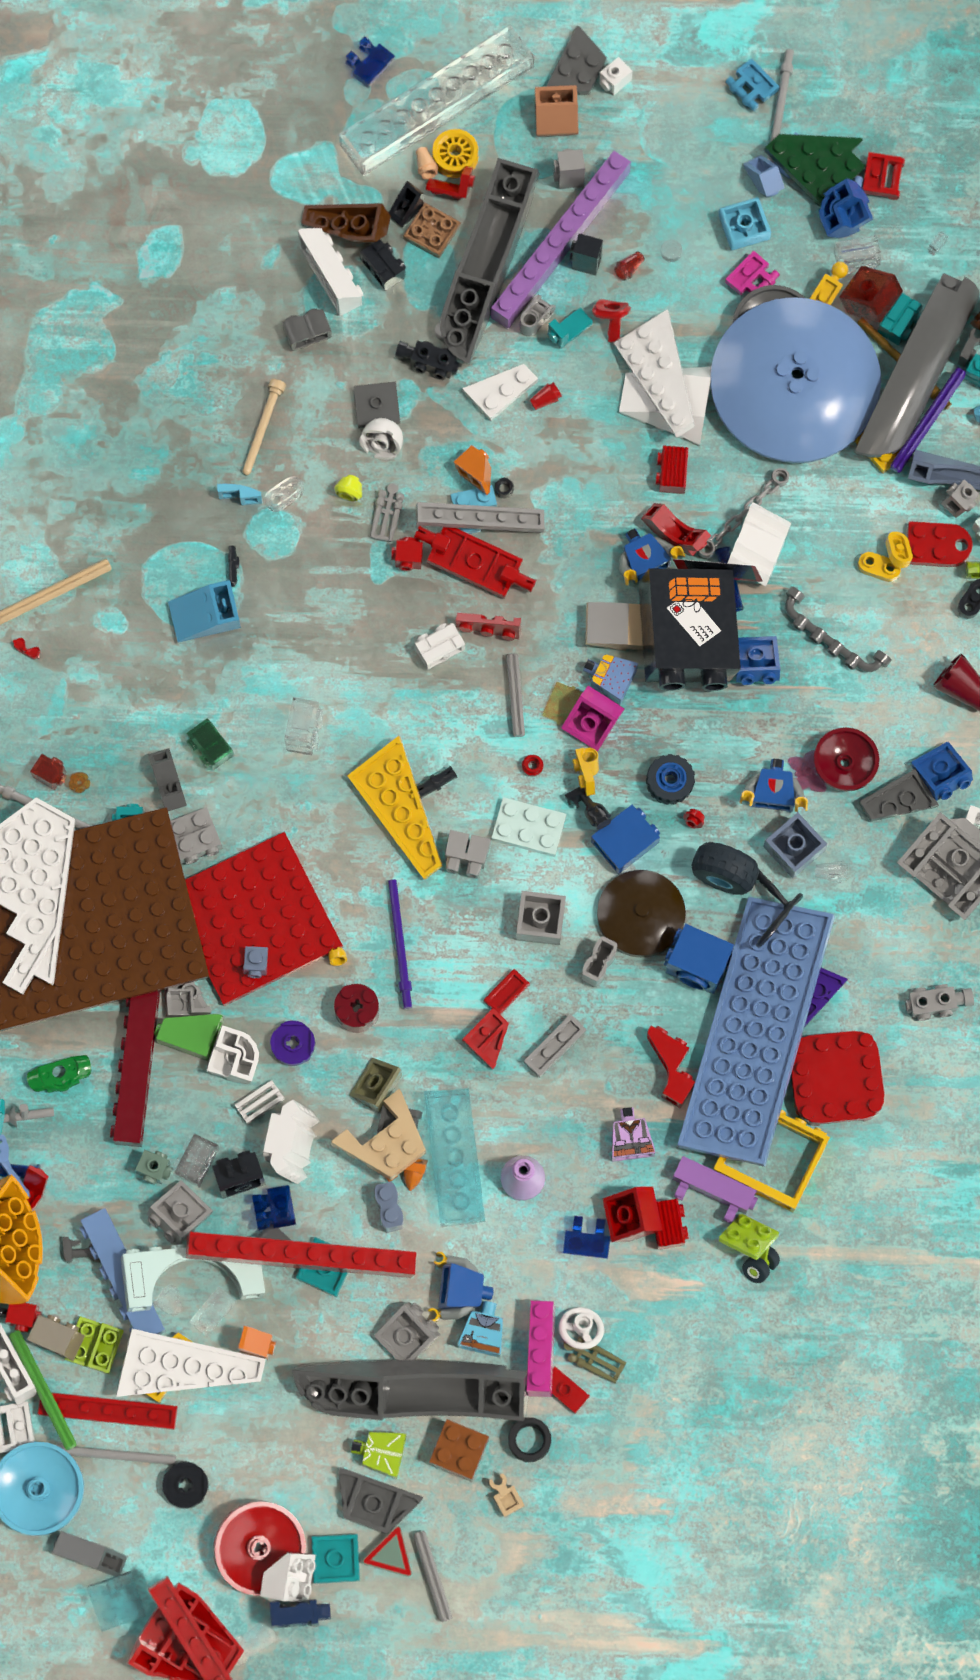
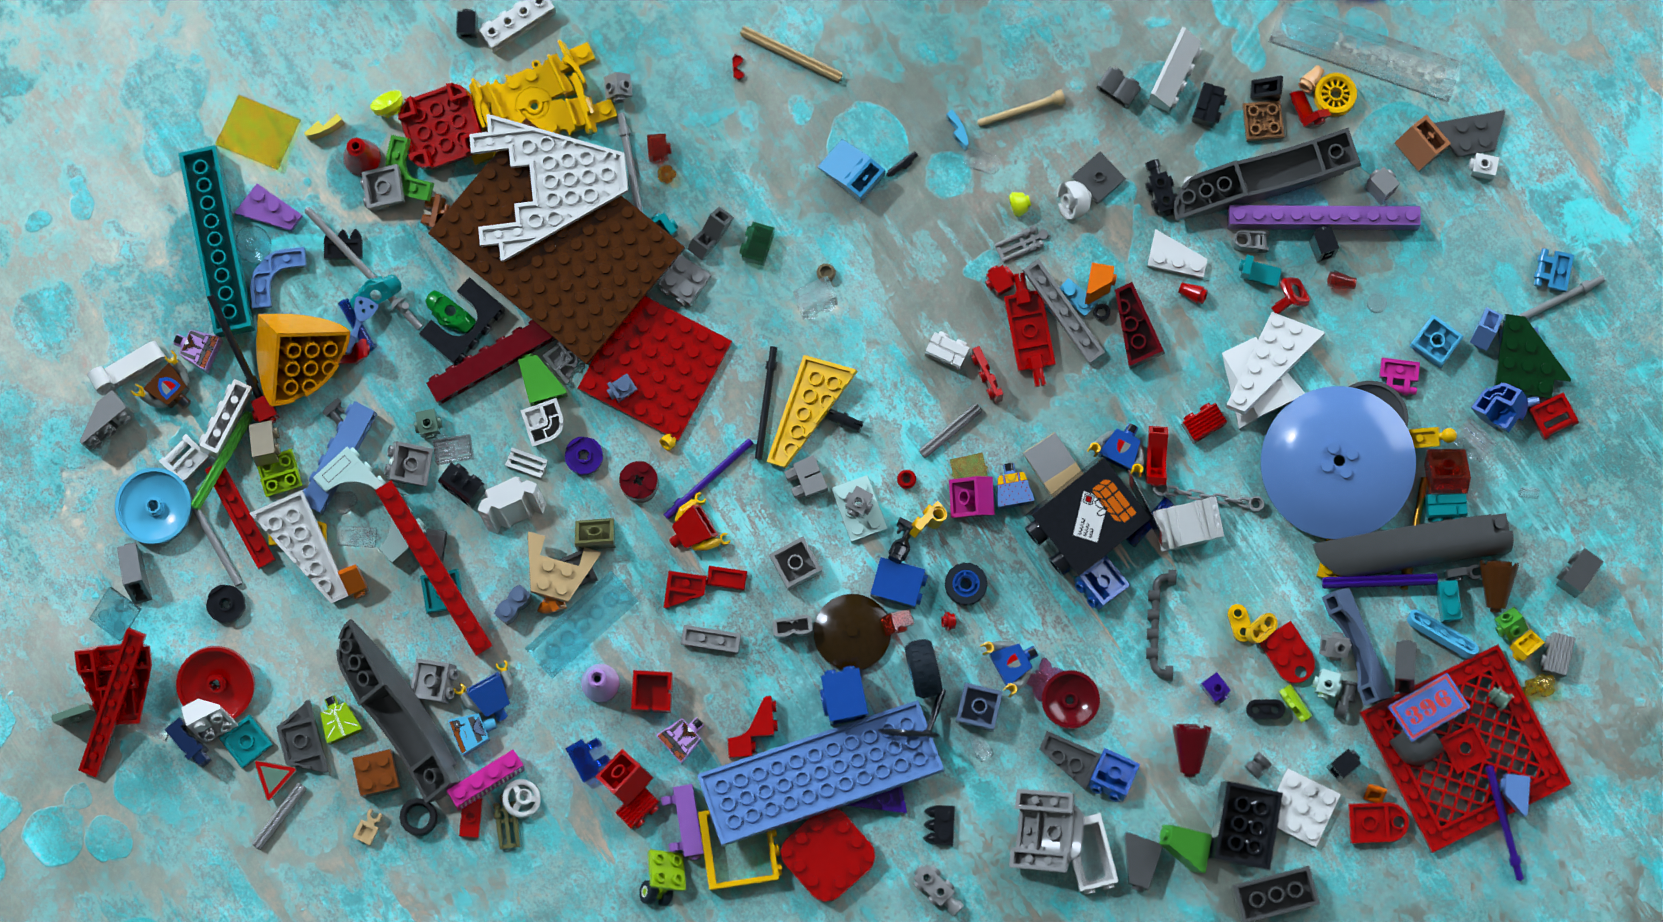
camera: 60 degrees right, 5 degrees up
clear blue plate [252,1185,296,1231] -> none
reddish brown wedge [301,203,391,242] -> none
none -> black arch [419,277,505,365]
none -> red piece [631,670,673,713]
none -> red torso [669,492,731,551]
none -> black bar [755,346,778,460]
none -> dark tan plate [817,263,836,282]
none -> light grey brick [844,485,873,518]
none -> brick [881,609,914,636]
none -> black plate [923,805,955,846]
none -> dark red wedge [1115,282,1165,369]
none -> dark purple brick [1200,672,1231,704]

